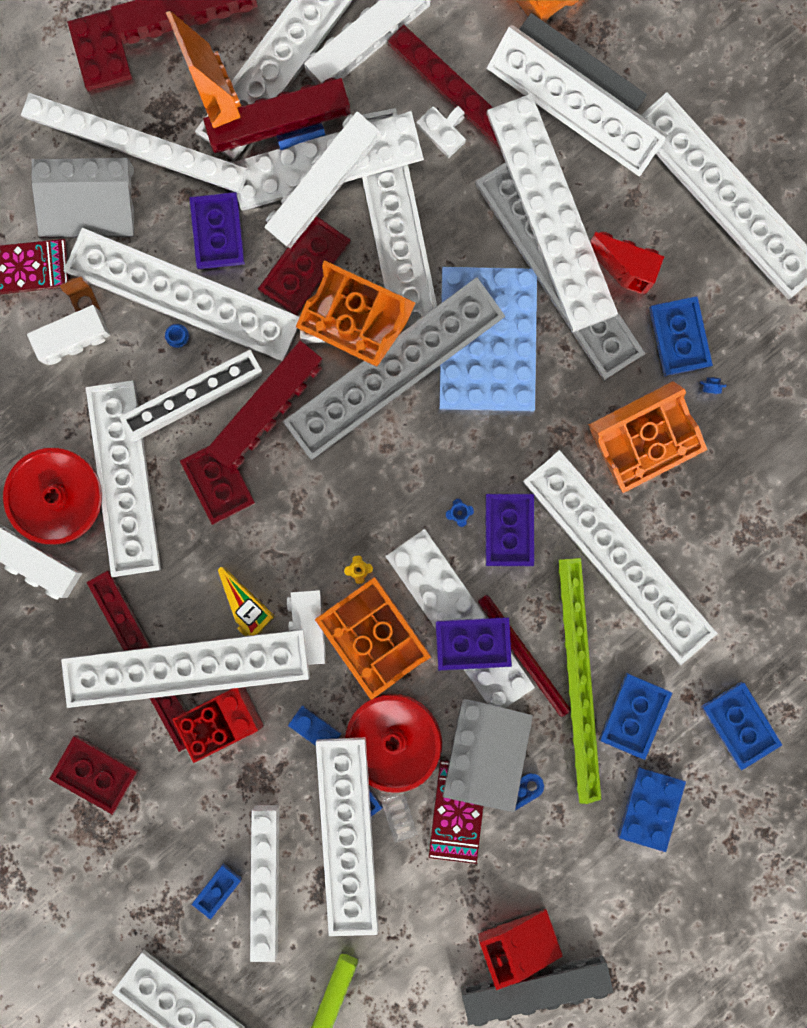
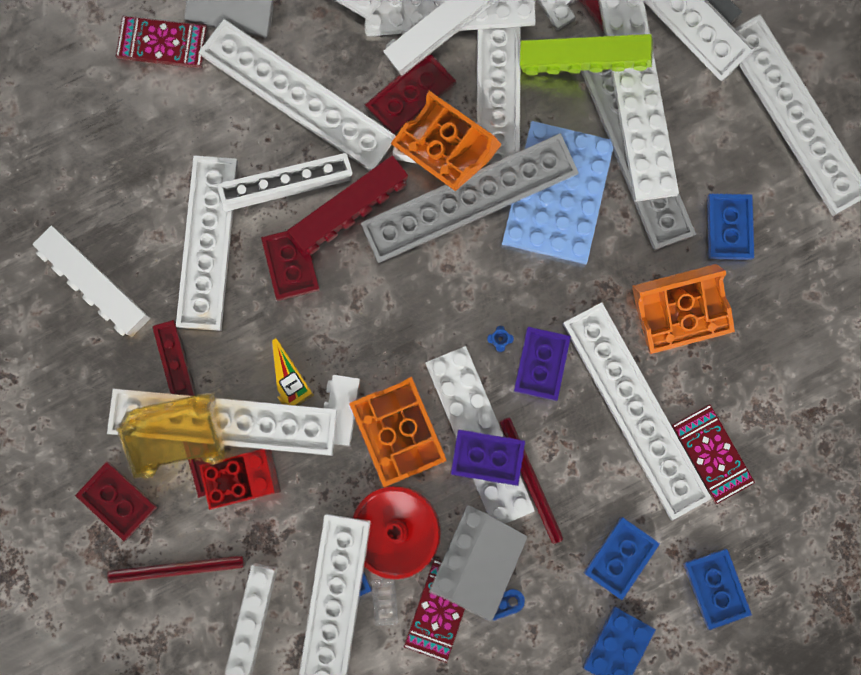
camera: 10 degrees right, 5 degrees down
red dish [3,448,102,545] -> none
white brick [27,305,110,365] -> none
dark orange bracket [60,276,101,312] -> none
blue plate [165,324,189,348] -> none
dark purple plate [189,192,245,269] -> none
blue plate [191,863,242,920] -> none
blue plate [288,705,341,746] -> none
yellow plate [344,555,373,584] -> none
lime plate [559,558,601,804] -> none
red slope [590,232,664,295] -> none
blue plate [700,377,727,394] -> none
none -> dark red axle [107,555,244,584]
none -> clear yellow windscreen [117,393,226,479]
none -> lime brick [520,34,653,75]
none -> dark red tile [671,404,755,504]

